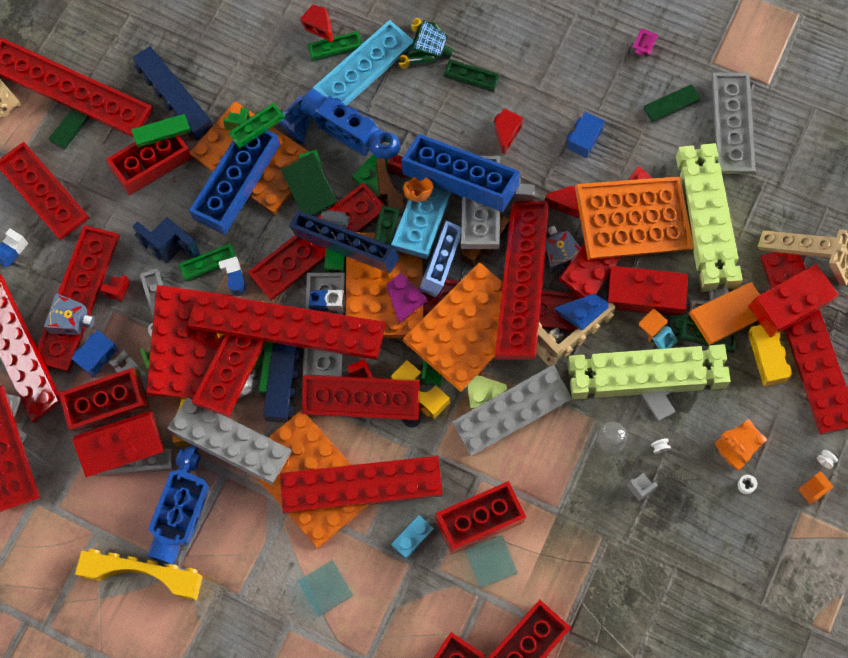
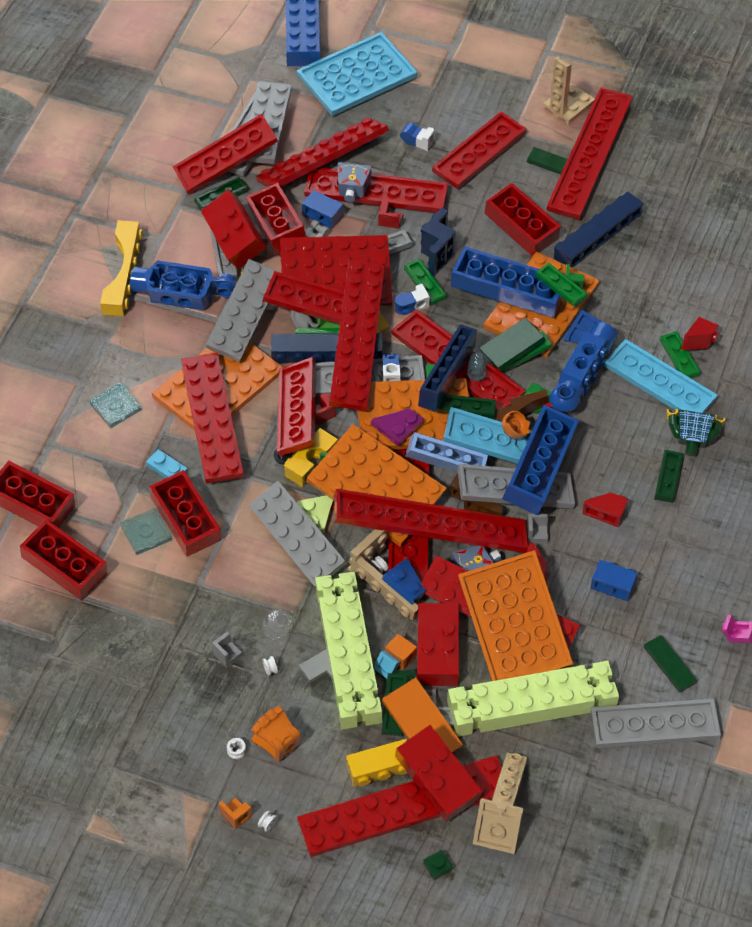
camera: 80 degrees right, 15 degrees down
green tile [131,114,191,148] -> none
none -> dark green tile [194,177,248,210]

